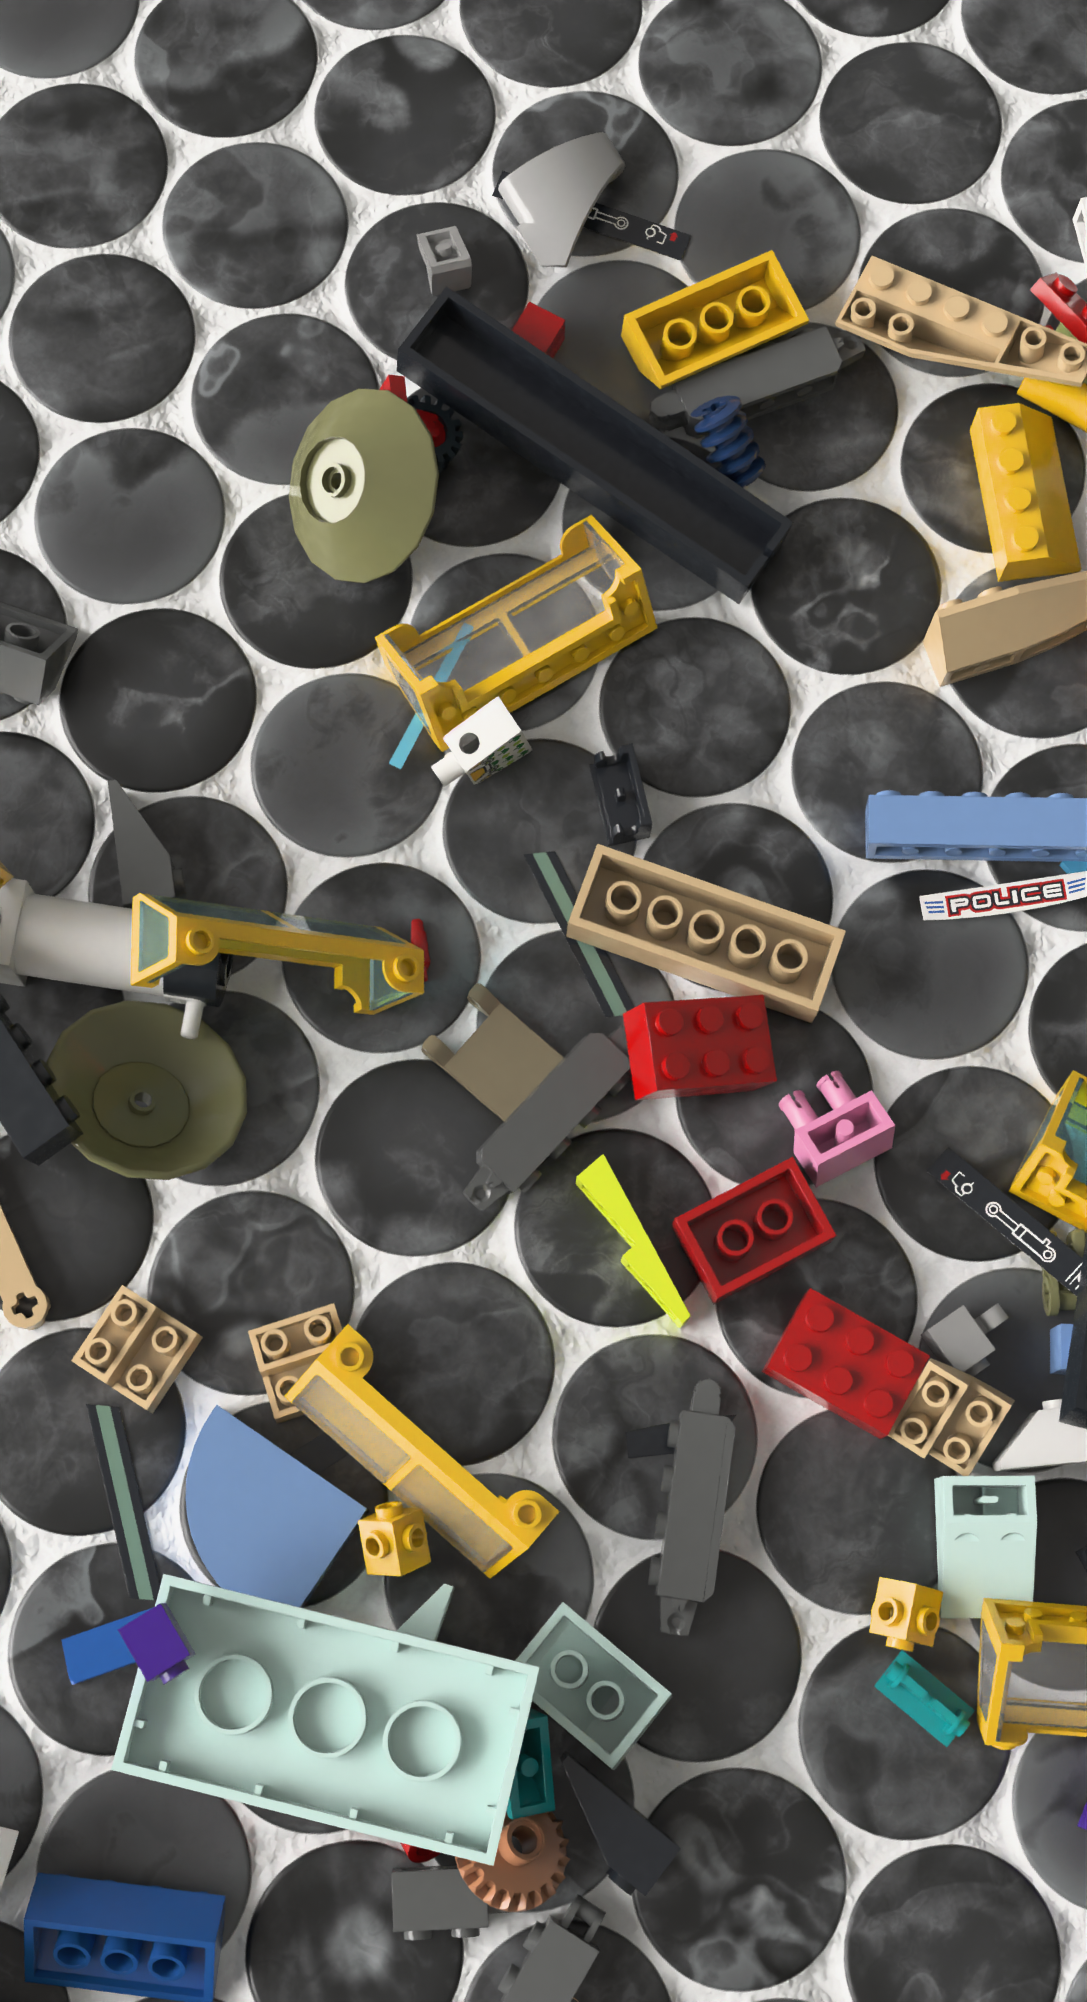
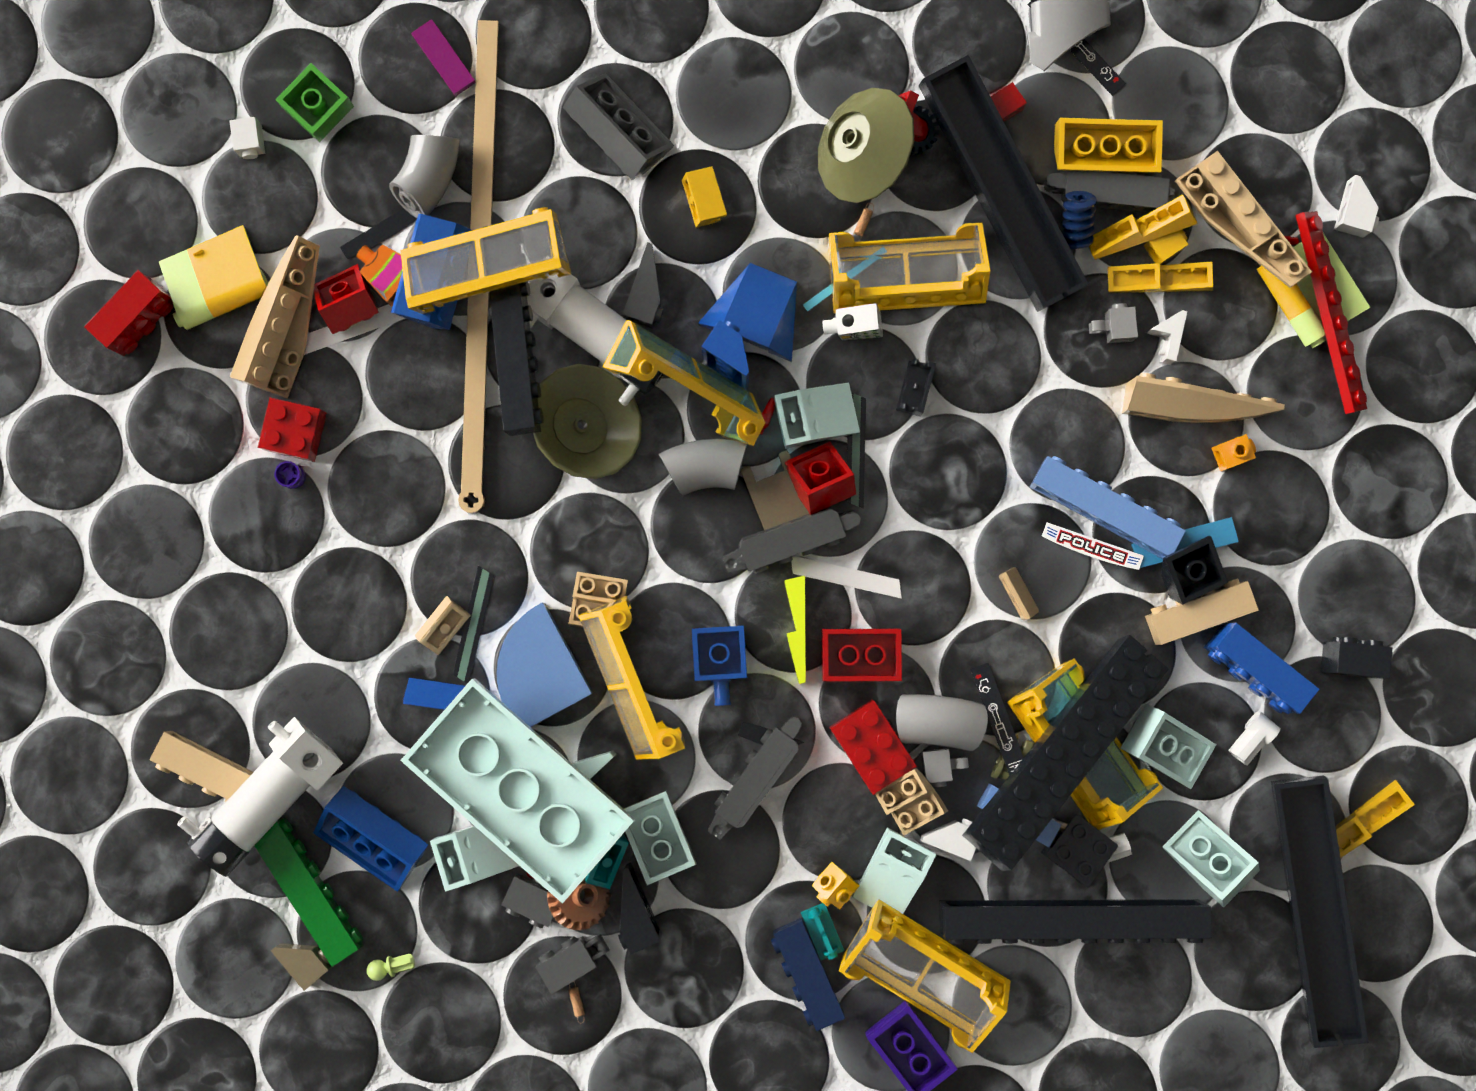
camera: 30 degrees right, 10 degrees up
tan slope [71,1285,203,1414] -> none
dark purple brick [118,1603,196,1684] -> none
yellow brick [358,1501,431,1576] -> none
light grey slope [416,226,472,296] -> none
tan brick [566,844,846,1023] -> none
red brick [623,995,777,1101] -> none
bright pink brick [778,1071,895,1187] -> none
yellow slope [970,403,1082,582] -> none
none -> tan slope [415,596,471,655]
none -> light aqua slope [430,826,519,892]
none -> light grey brick [659,439,747,496]
none -> yellow hinge [682,166,727,228]
none -> blue brick [692,626,747,706]
none -> blue wedge [698,263,797,362]
none -> blue slope [701,320,749,390]
none -> dark blue brick [771,918,845,1031]
none -> light aqua slope [774,383,860,449]
none -> red slope [785,442,856,515]
none -> white sticker [791,556,902,599]
none -> light nougat piece [853,203,874,242]
none -> light grey brick [896,694,988,751]
none -> tan slope [999,567,1039,620]
none -> yellow slope [1089,195,1198,260]
none -> light grey brick [1089,303,1138,343]
none -> yellow slope [1108,262,1213,293]
none -> yellow brick [1143,230,1189,265]
none -> white slope [1147,310,1187,365]

